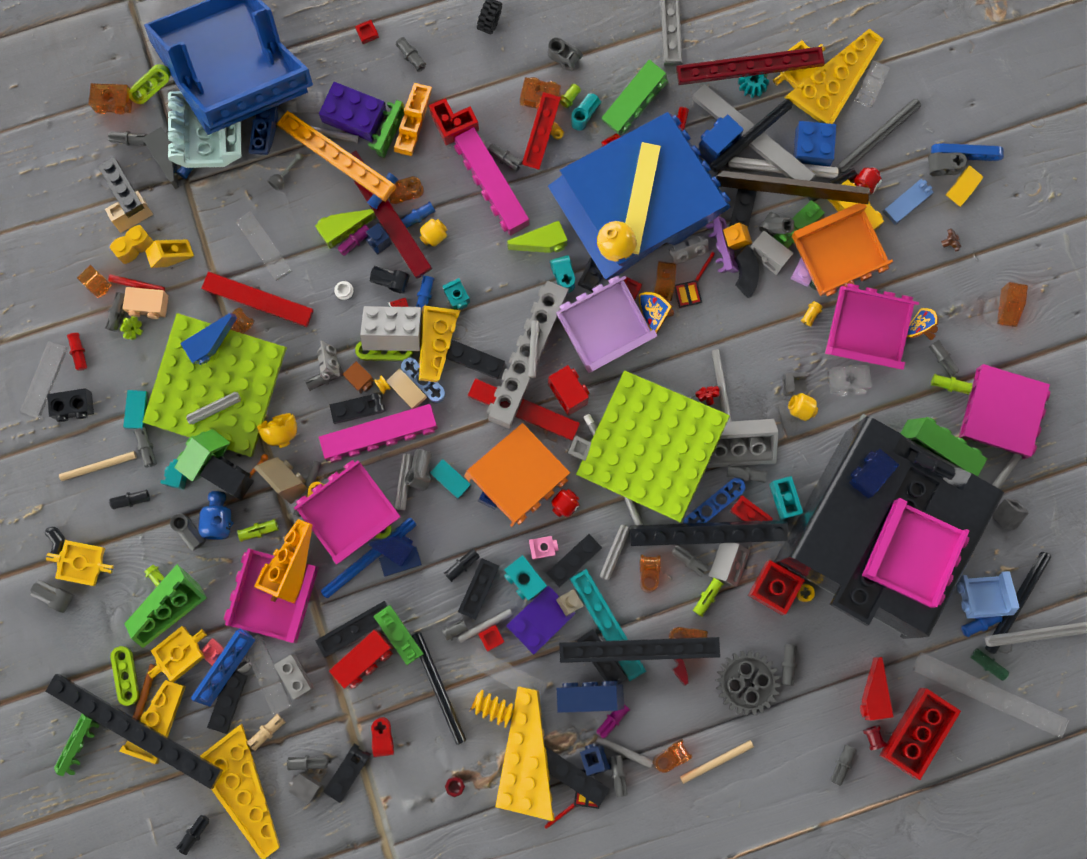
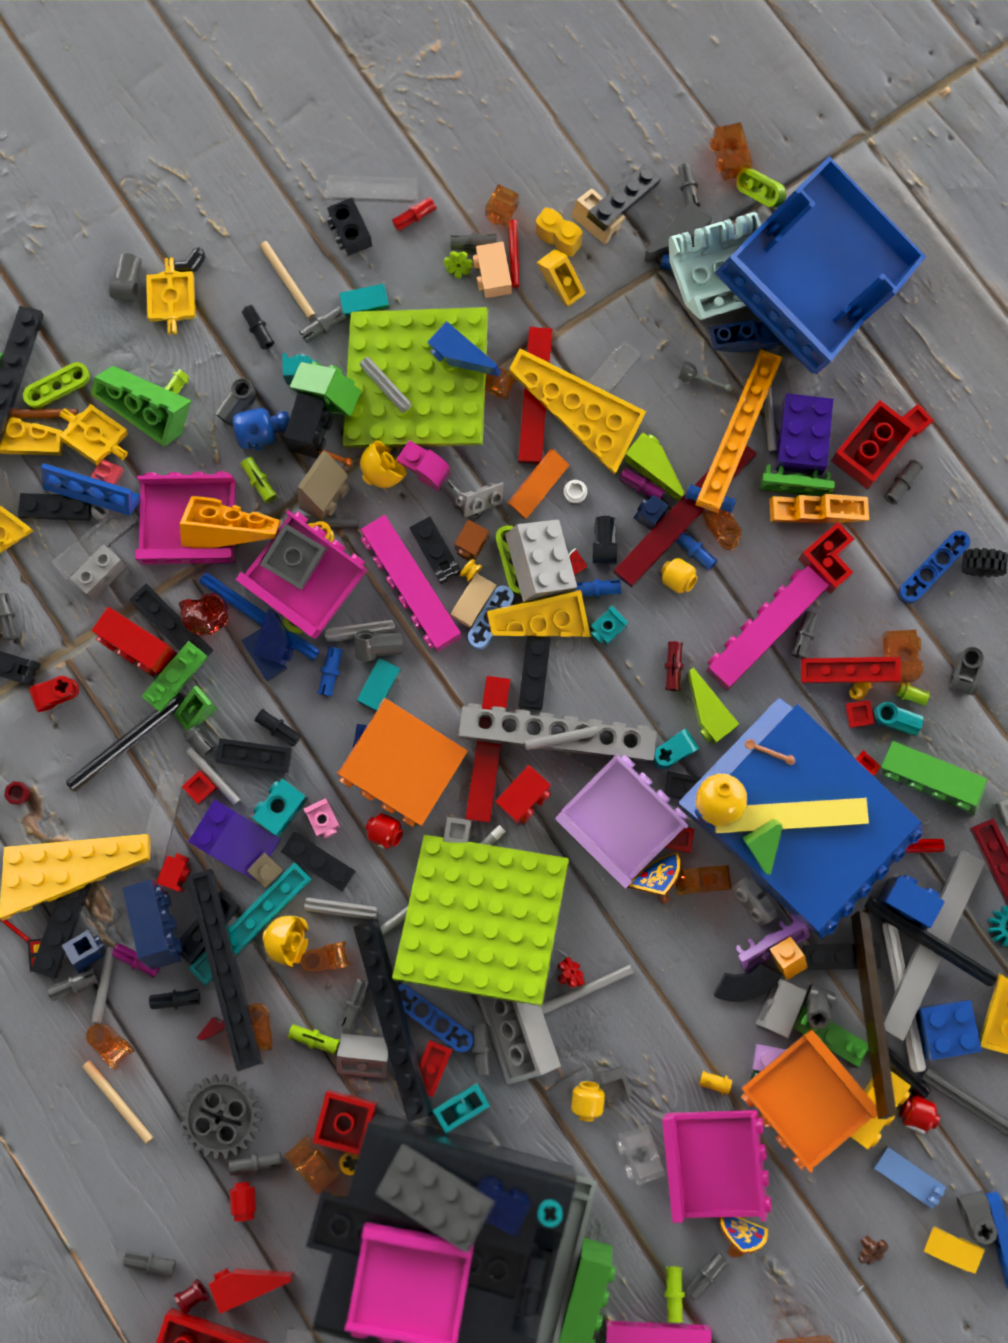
camera: 80 degrees right, 0 degrees up
tan pin [247,713,286,751] -> none
yellow piece [469,690,513,728] -> none
piece [674,252,715,308] -> none
none -> black axle [149,988,200,1009]
none -> red brick [156,853,191,893]
none -> bright green slope [173,685,218,731]
none -> clear red hair [179,592,228,636]
none -> red brick [229,1182,257,1222]
none -> dark grey plate [260,524,327,590]
none -> yellow cylinder [262,916,309,967]
none -> clear orange brick [284,1135,340,1195]
none -> blue pin [317,647,343,697]
none -> dark grey plate [375,1144,495,1252]
none -> dark pink brick [396,440,451,491]
none -> orange tile [507,449,569,519]
none -> yellow wing [509,349,646,475]
none -> teal bush [538,1200,563,1227]
none -> dark red pin [664,641,684,692]
none -> bright green slope [743,819,783,875]
none -> nougat hinge [745,739,795,765]
none -> red brick [831,400,918,490]
none -> red plate [844,700,875,729]
none -> blue beam [898,531,970,604]

